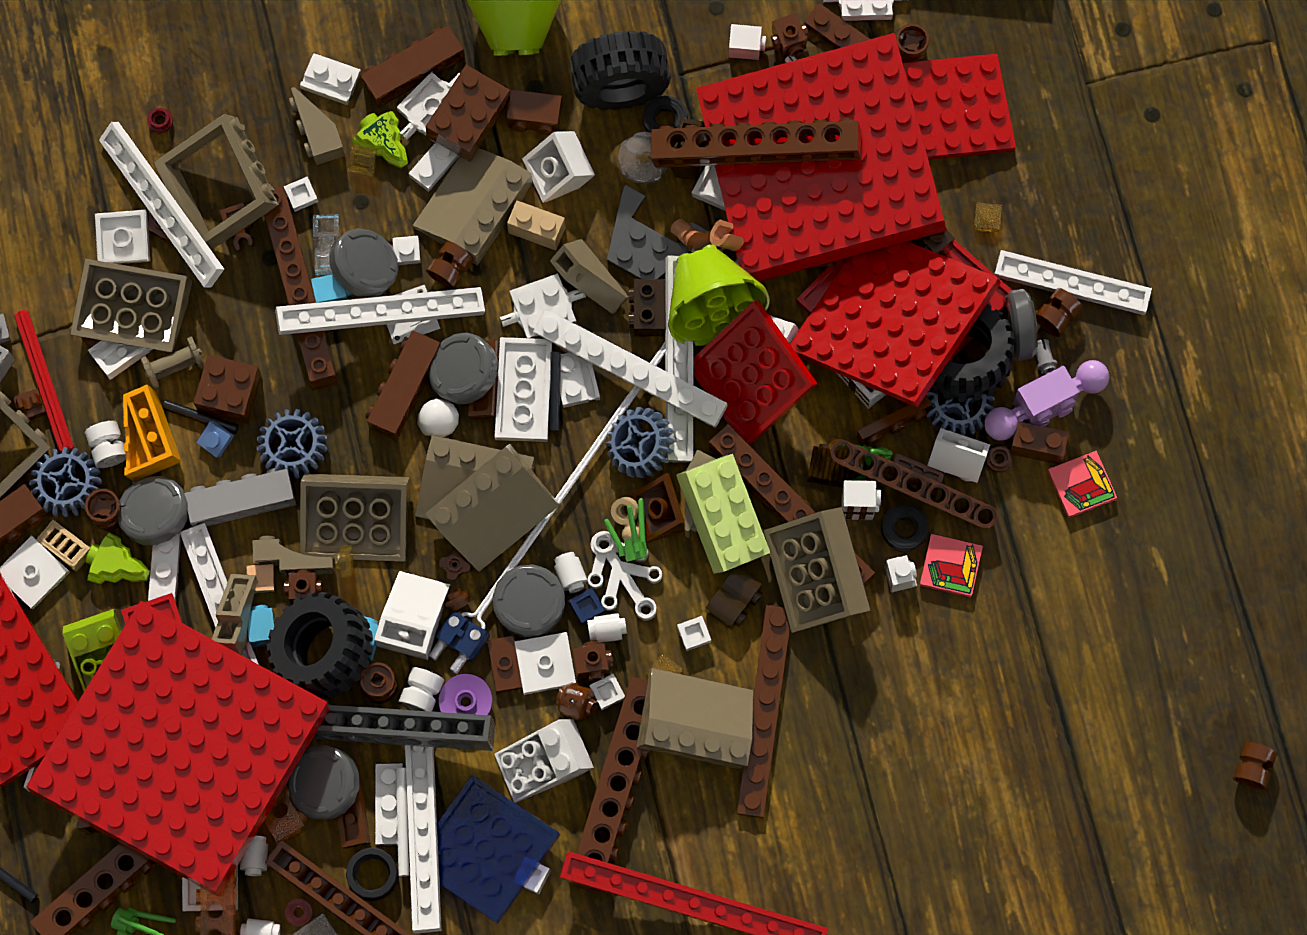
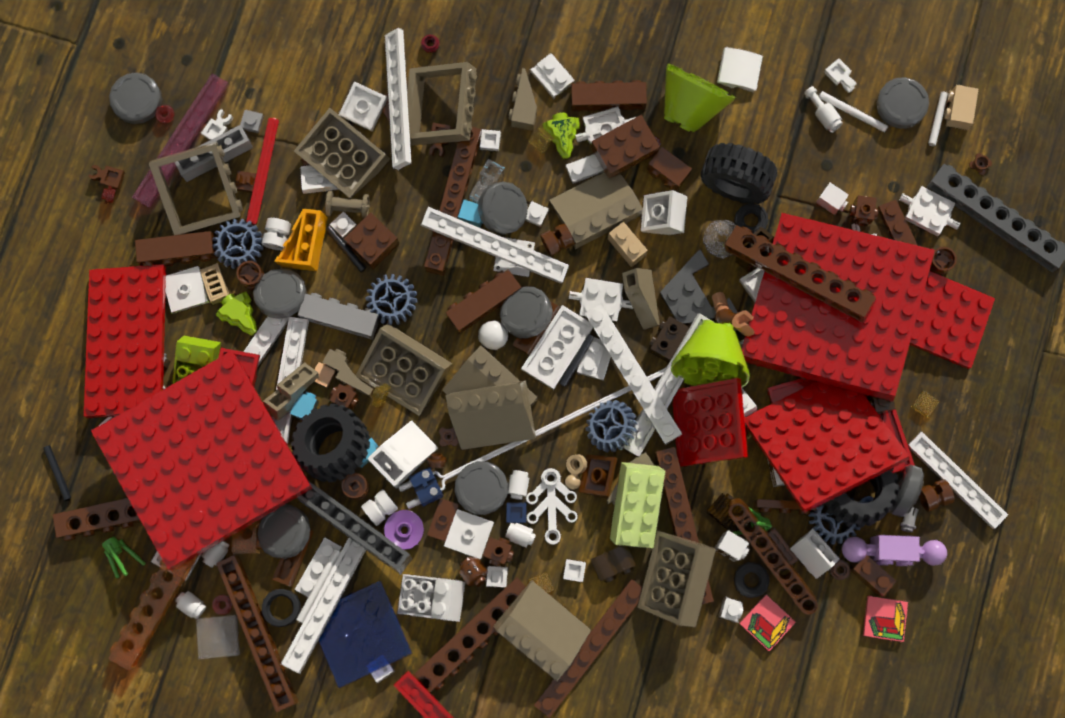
camera: 30 degrees right, 5 degrees up
medium blue plate [196,421,234,458] -> none
bright green plant [604,498,647,562] -> none
none -> white plate [330,212,357,239]

